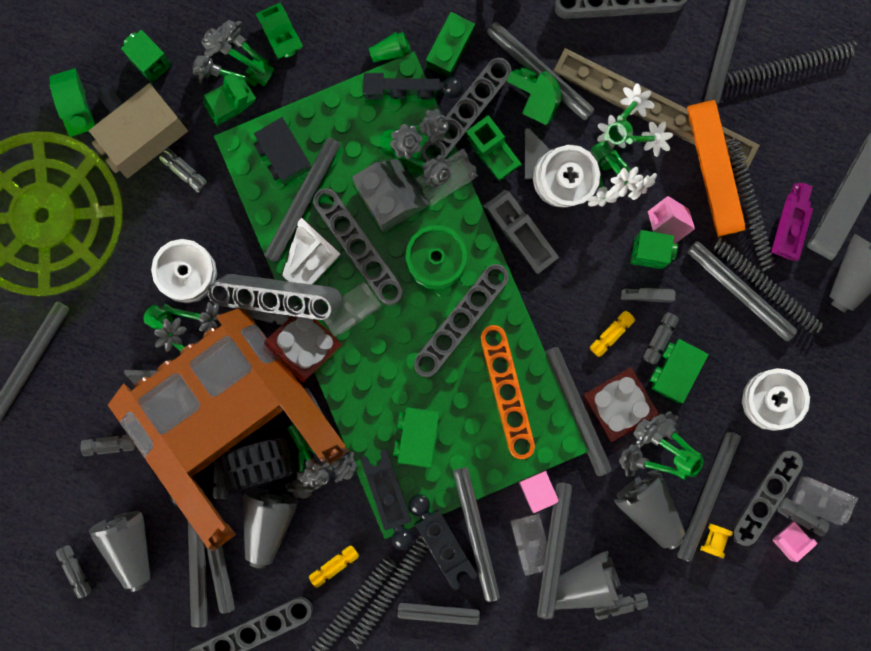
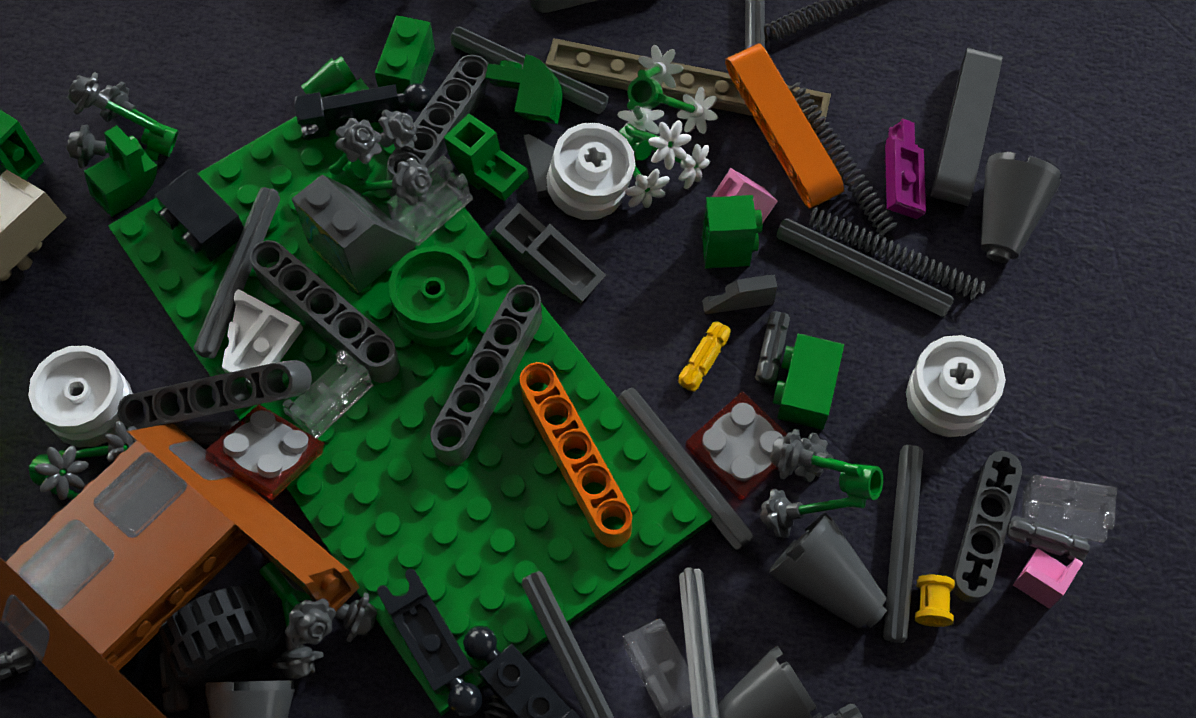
camera: 10 degrees left, 20 degrees down
dark grey axle [159,148,207,192] -> none
green brick [256,2,303,59] -> none
green brick [393,407,439,468] -> none
bright pink panel [519,471,558,513] -> none

